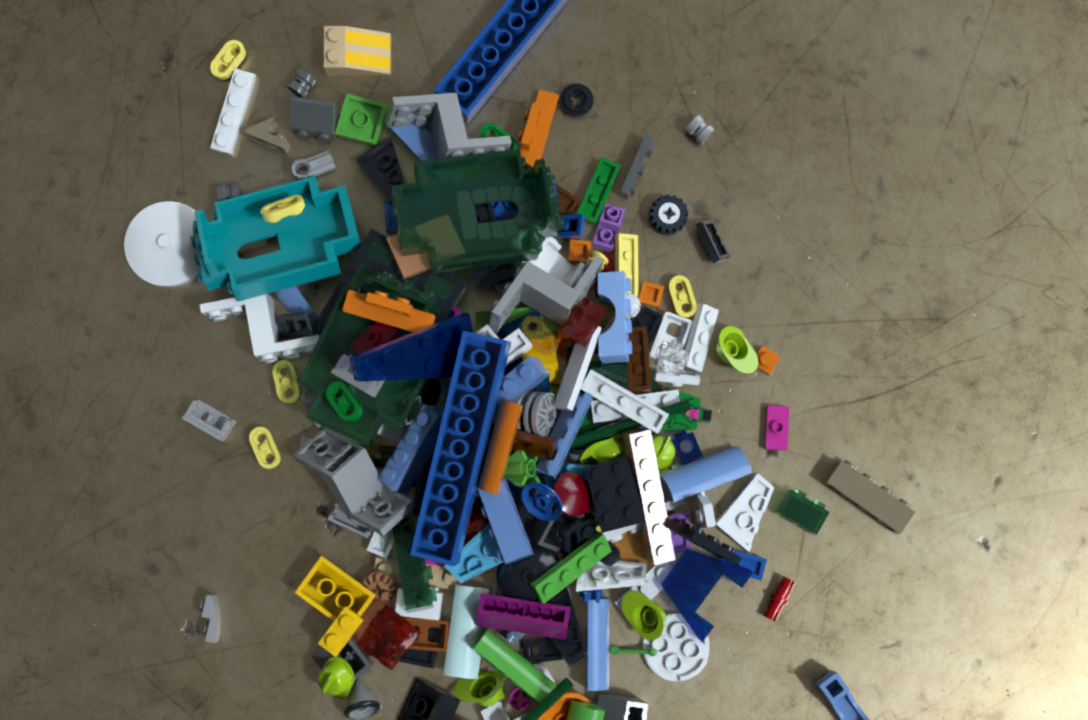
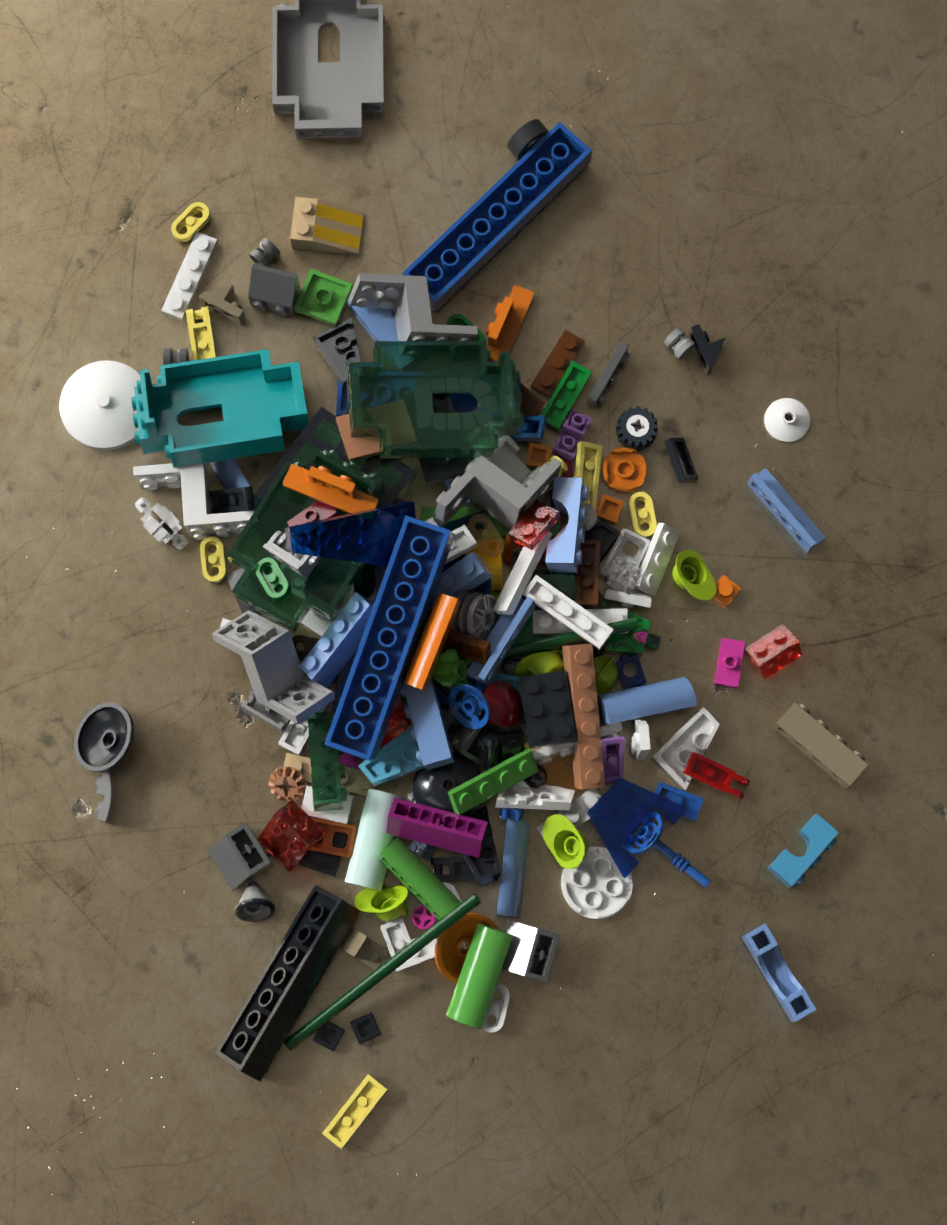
camera: 10 degrees right, 5 degrees down
light grey hinge [182,399,236,442] -> none
light yellow plate [249,427,281,469] -> none
light yellow plate [260,195,305,223] -> none
light grey piece [291,150,336,181] -> none
yellow slope [295,556,376,621] -> none
yellow plate [318,606,364,657] -> none
lime piece [318,657,355,699] -> none
black gear [560,83,594,118] -> none
bright green hinge [610,646,657,657] -> none
black plate [665,519,741,565] -> none
red pin [763,576,796,622] -> none
clear green brick [775,488,830,535] -> none
none -> black dish [74,702,134,772]
none -> white piece [135,497,188,550]
none -> light yellow plate [186,306,217,361]
none -> reddish brown plate [530,329,585,399]
none -> orange tile [602,447,648,493]
none -> blue dish [623,811,711,888]
none -> red hinge [682,752,750,799]
none -> black slope [689,324,725,375]
none -> clear red bracket [744,624,802,679]
none -> medium blue fence [747,468,826,553]
none -> white dish [764,398,810,443]
none -> dark azure arch [767,813,839,888]

